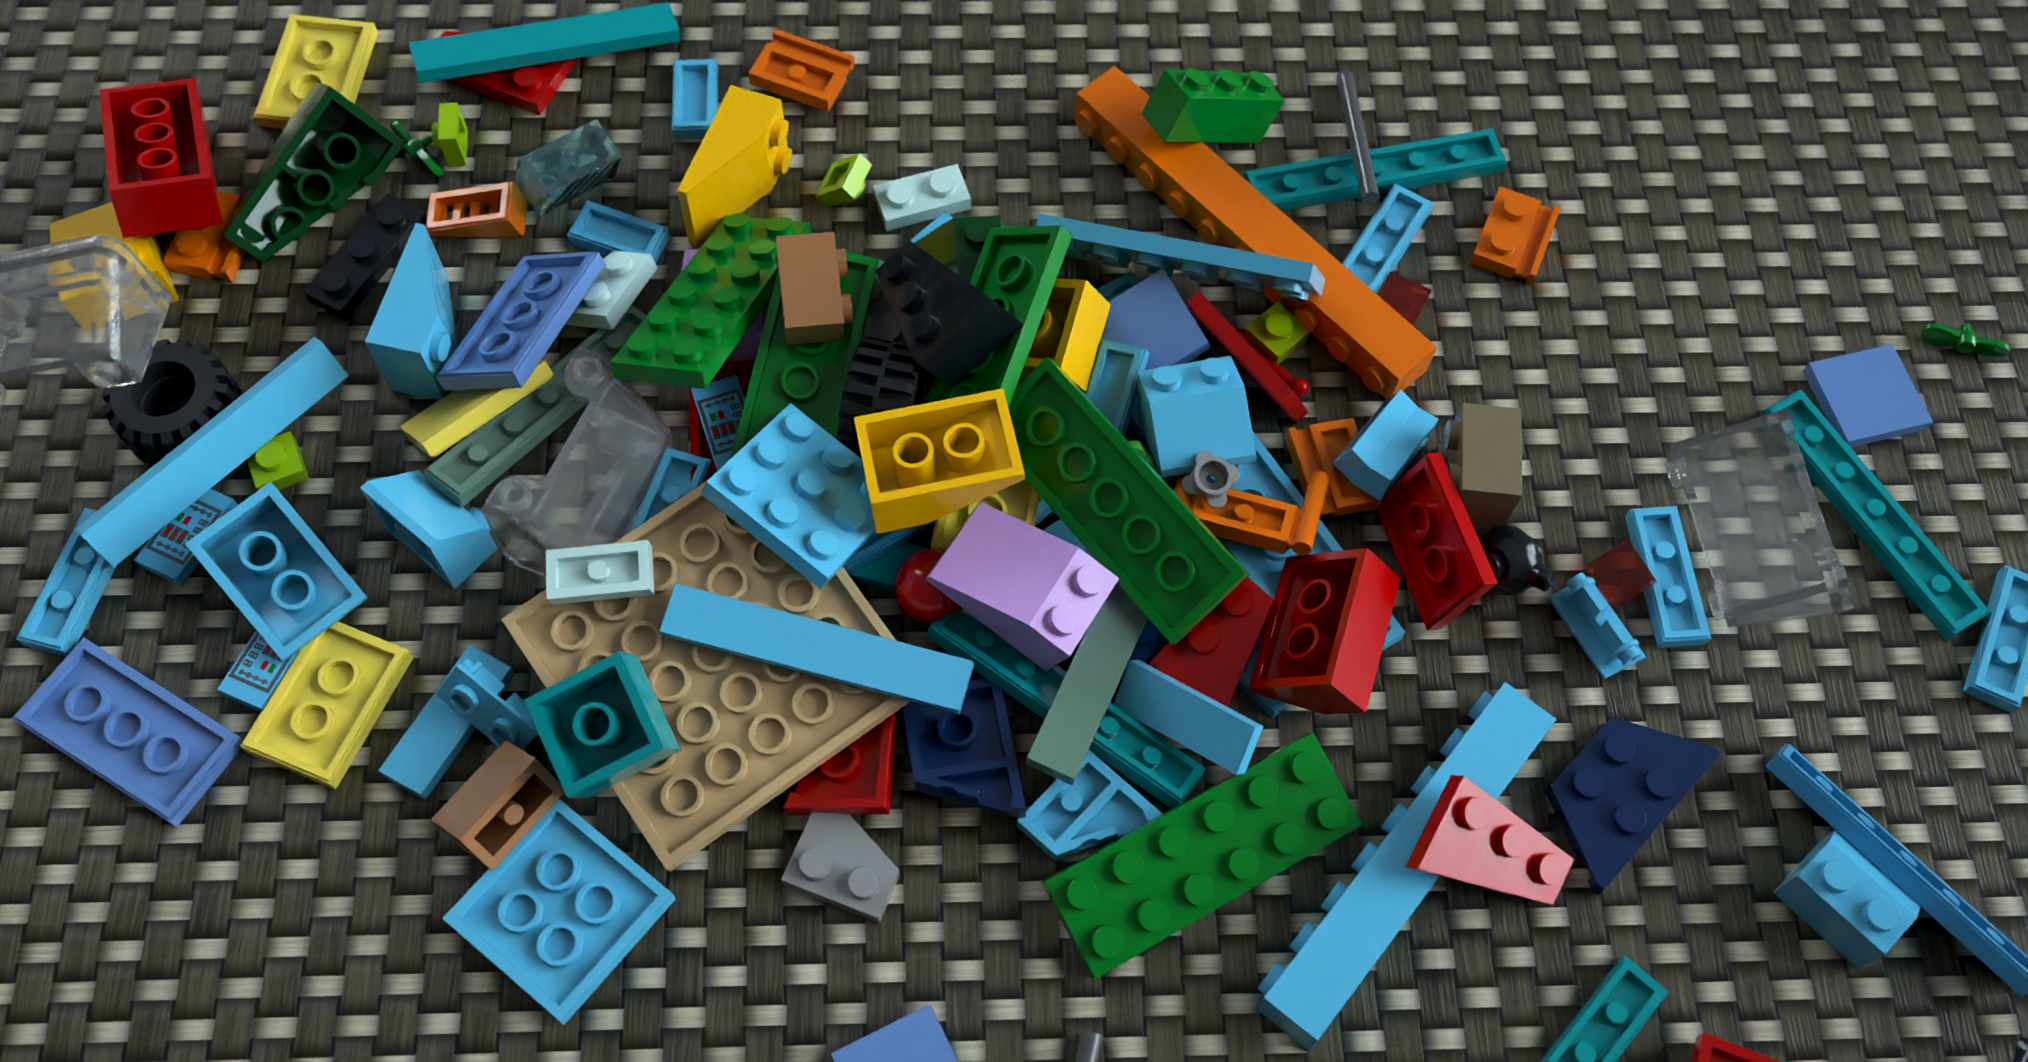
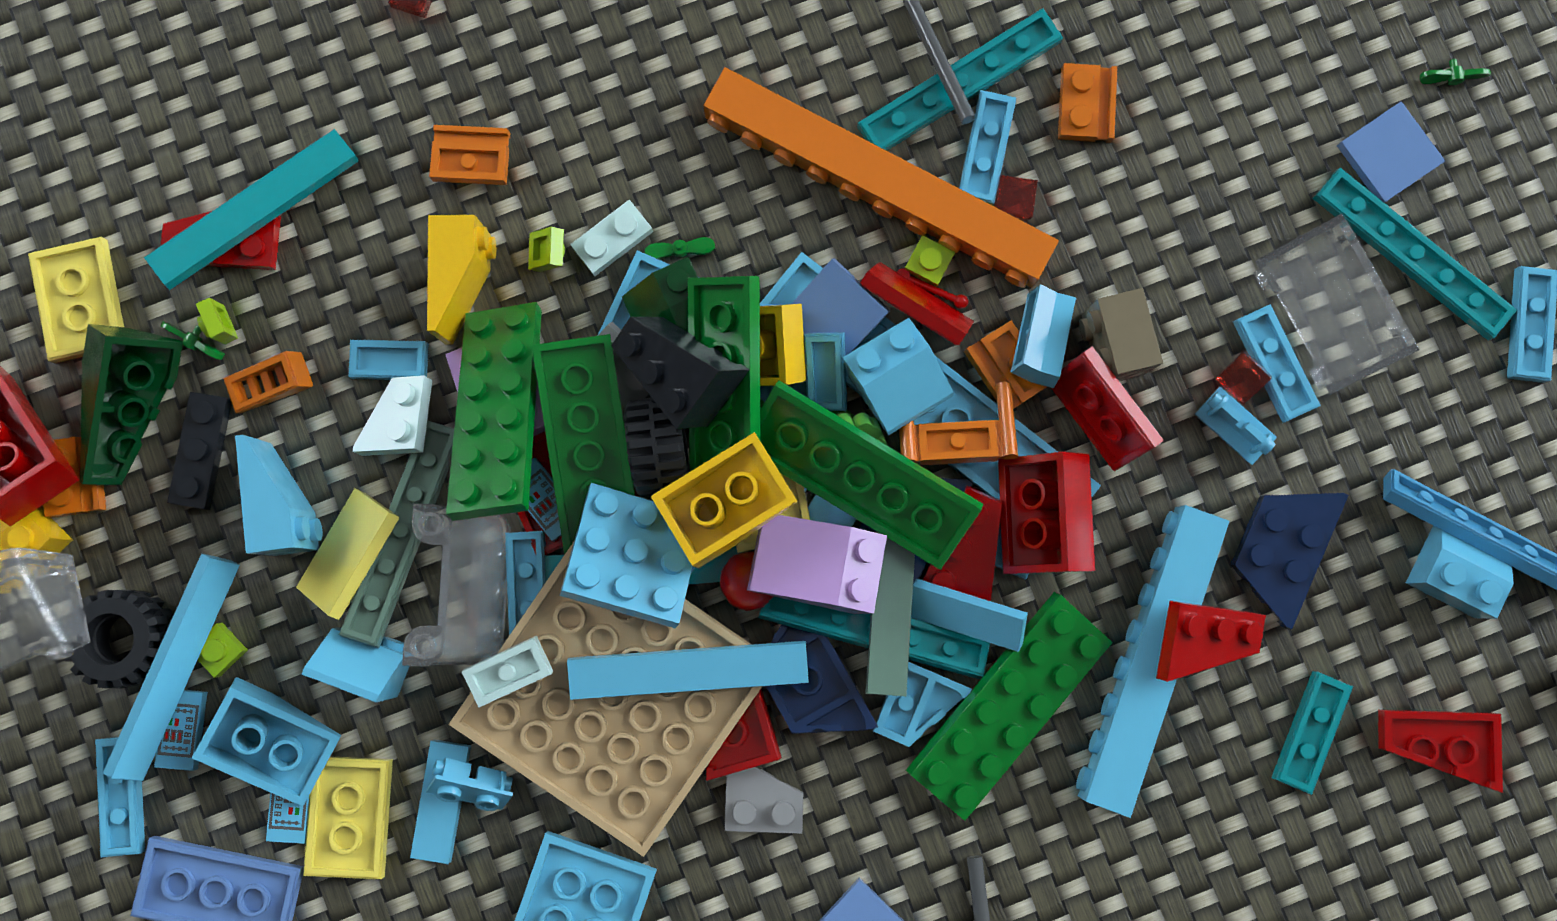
camera: 15 degrees left, 20 degrees up
medium nougat brick [431,740,564,871] -> none
medium blue tile [436,251,606,390] -> none
clear light blue brick [515,119,622,217] -> none
teal brick [524,651,681,798] -> none
medium azure tile [671,59,718,139] -> none
medium nougat brick [776,232,853,345] -> none
medium azure plate [1036,213,1325,302] -> none
green brick [1141,68,1285,143] -> none
light grey plate [1182,451,1240,509] -> none
black piece [1476,524,1555,596] -> none

